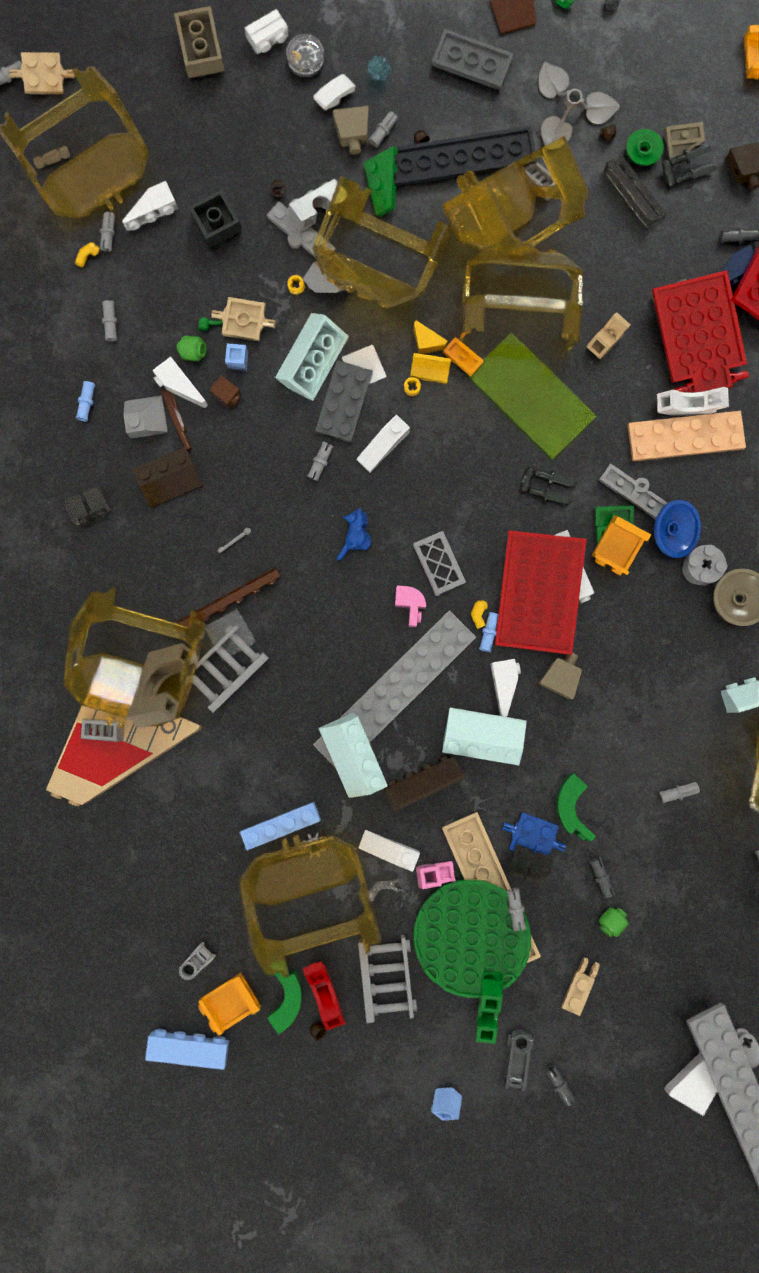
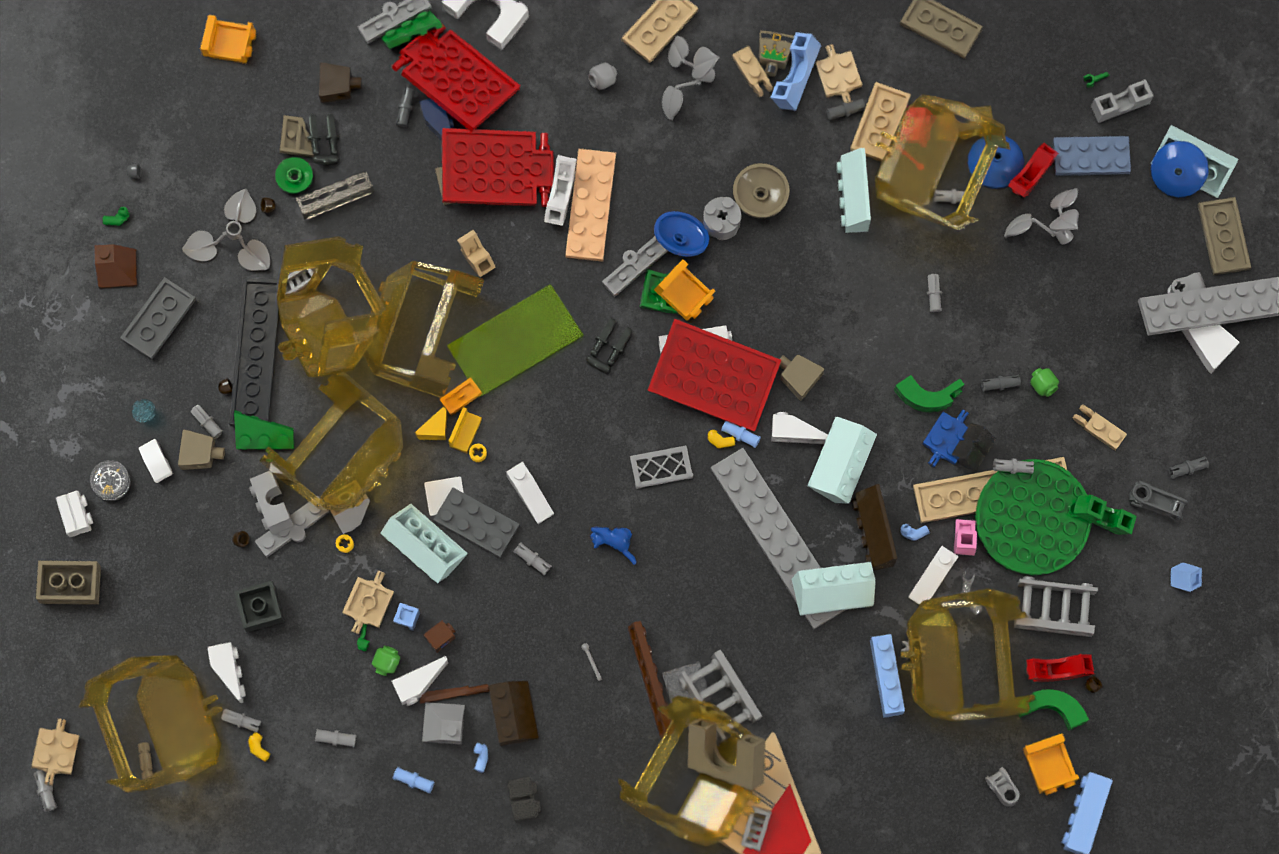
camera: 75 degrees left, 10 degrees down
bright pink brick [395,586,426,627] -> none
none -> light blue arm [474,743,488,773]
none -> light blue arm [900,524,930,541]

